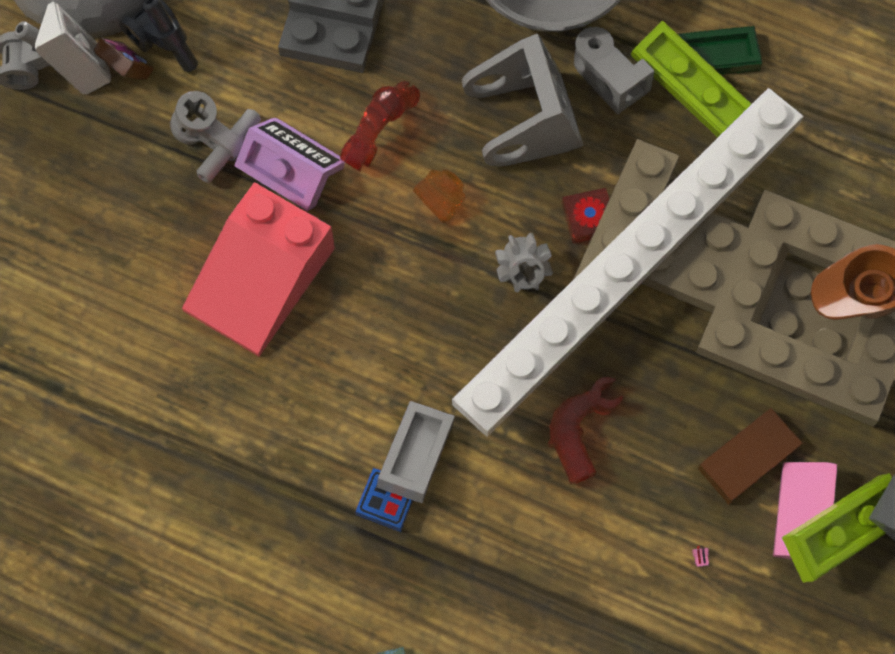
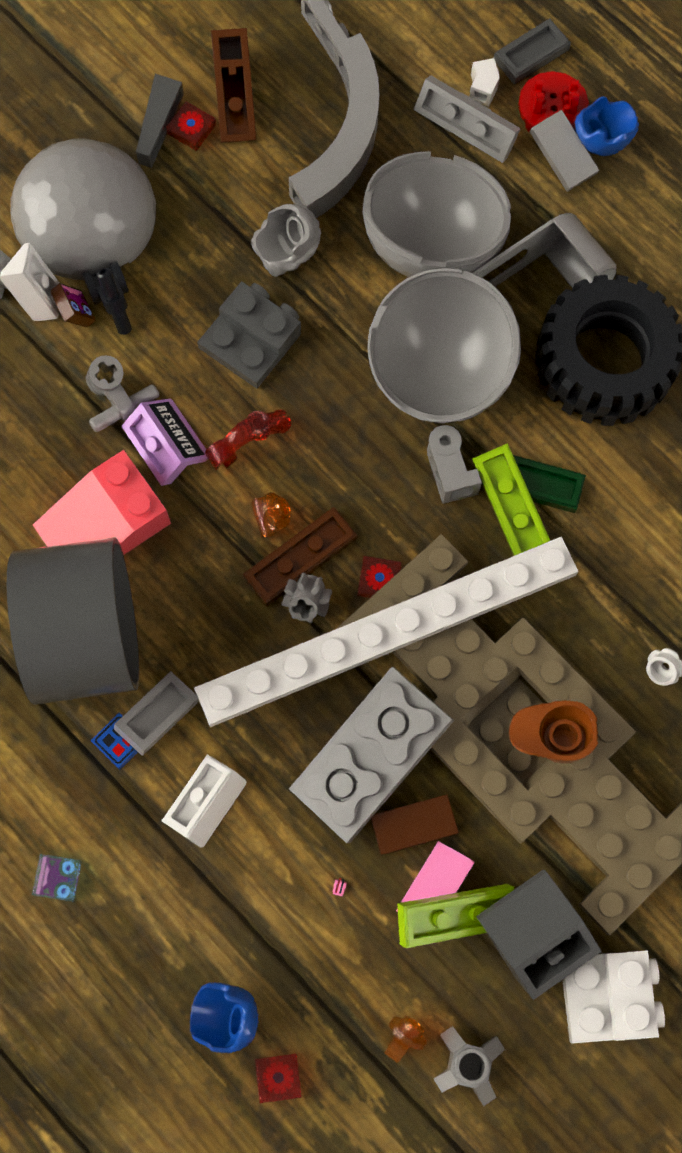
camera: 20 degrees right, 5 degrees up
light grey hose [462,34,584,167] -> none
clear red piece [548,377,624,485] -> none
none -> dark grey wheel [7,537,139,705]
none -> white slope [162,754,247,848]
none -> reddish brown tile [243,507,357,607]
none -> light grey piece [289,667,454,843]

